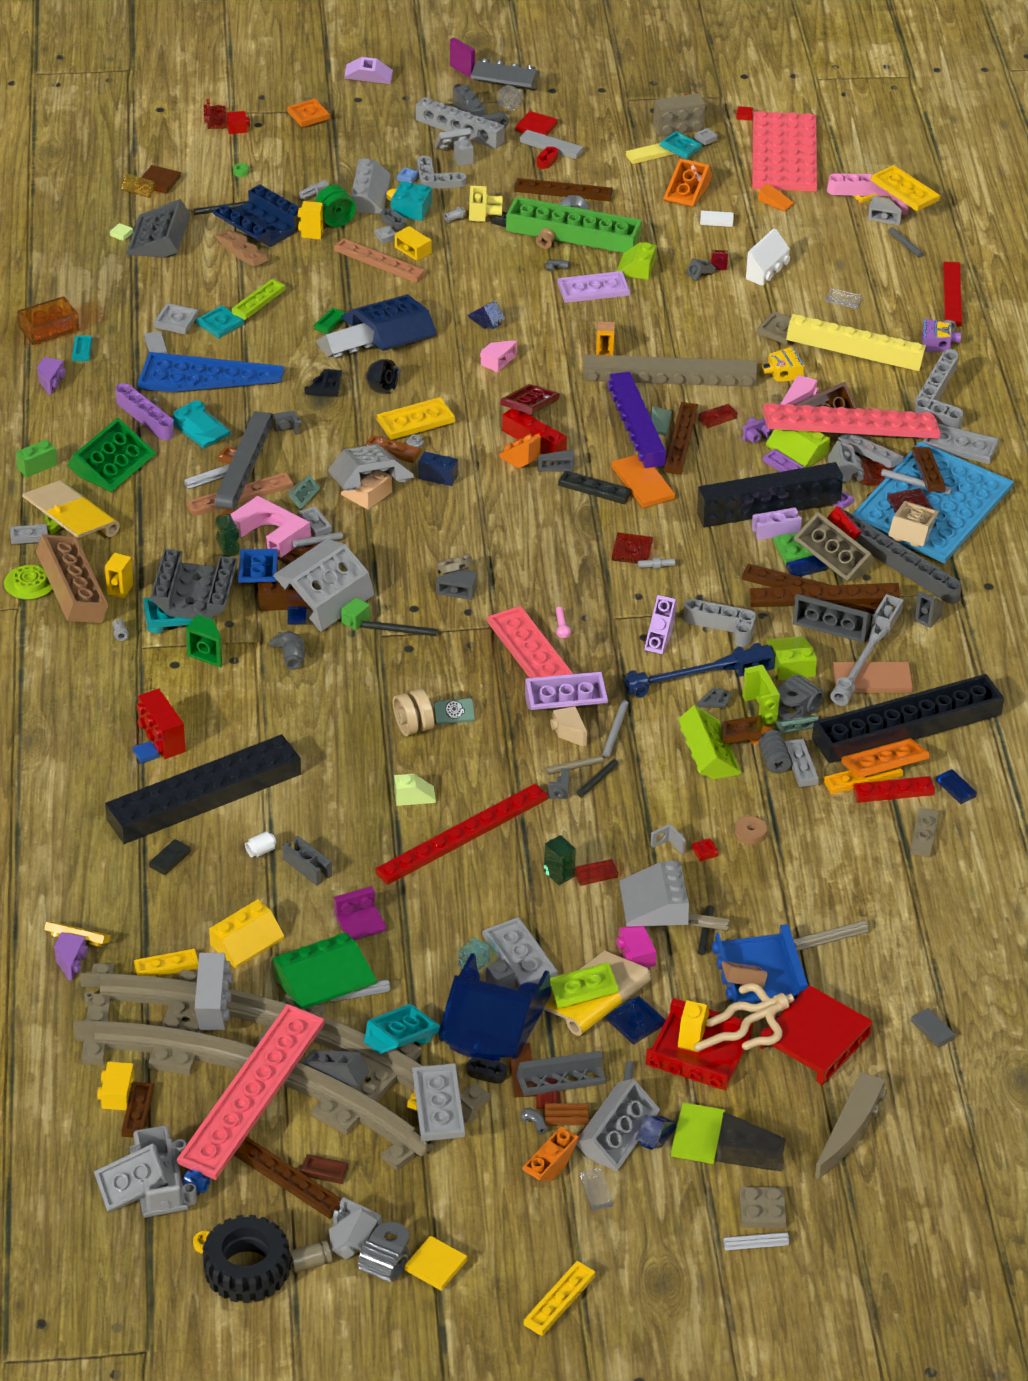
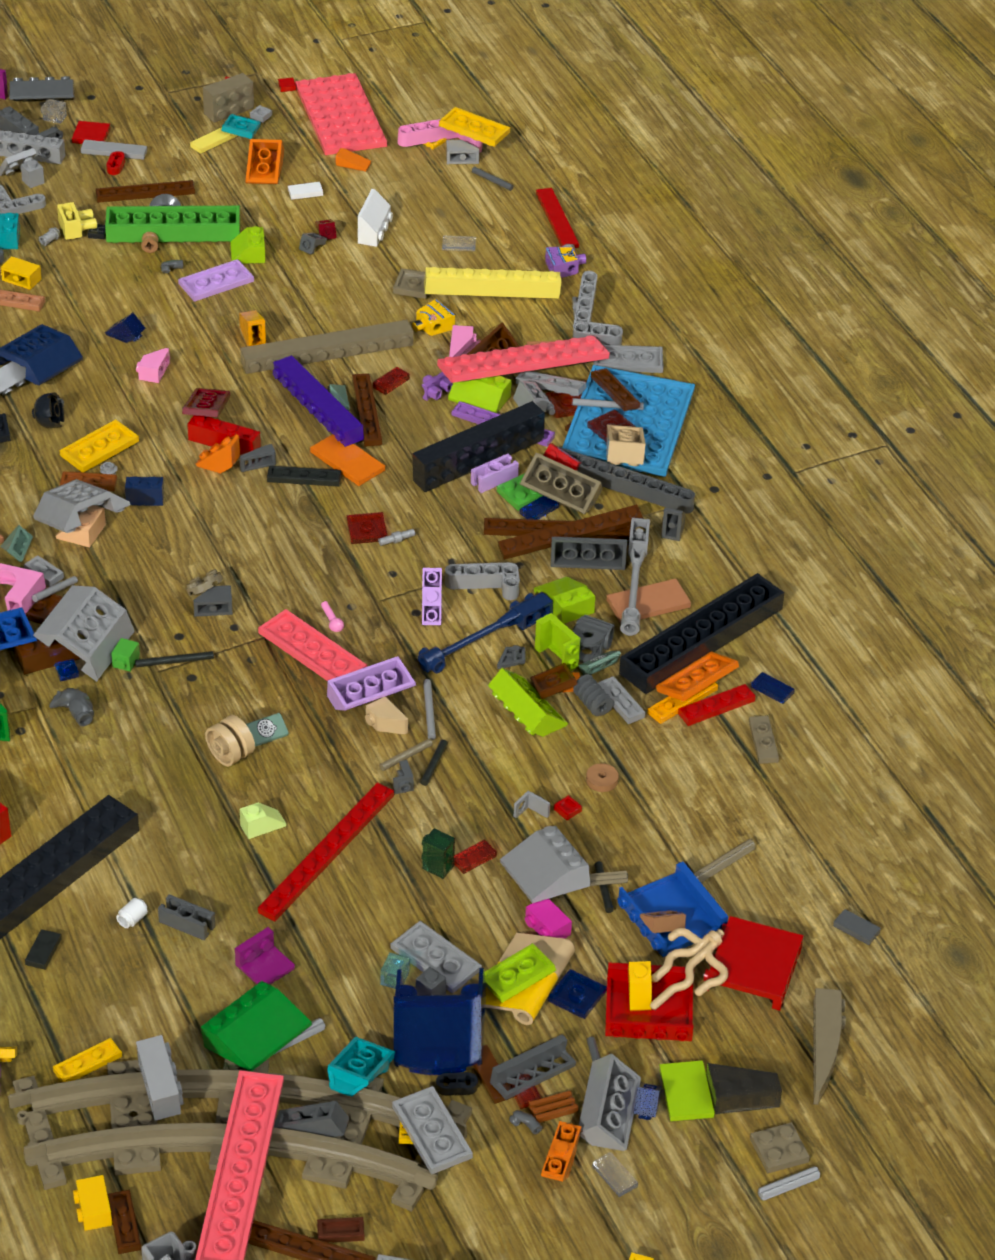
camera: 20 degrees left, 0 degrees up
yellow slope [209,899,284,969] -> none

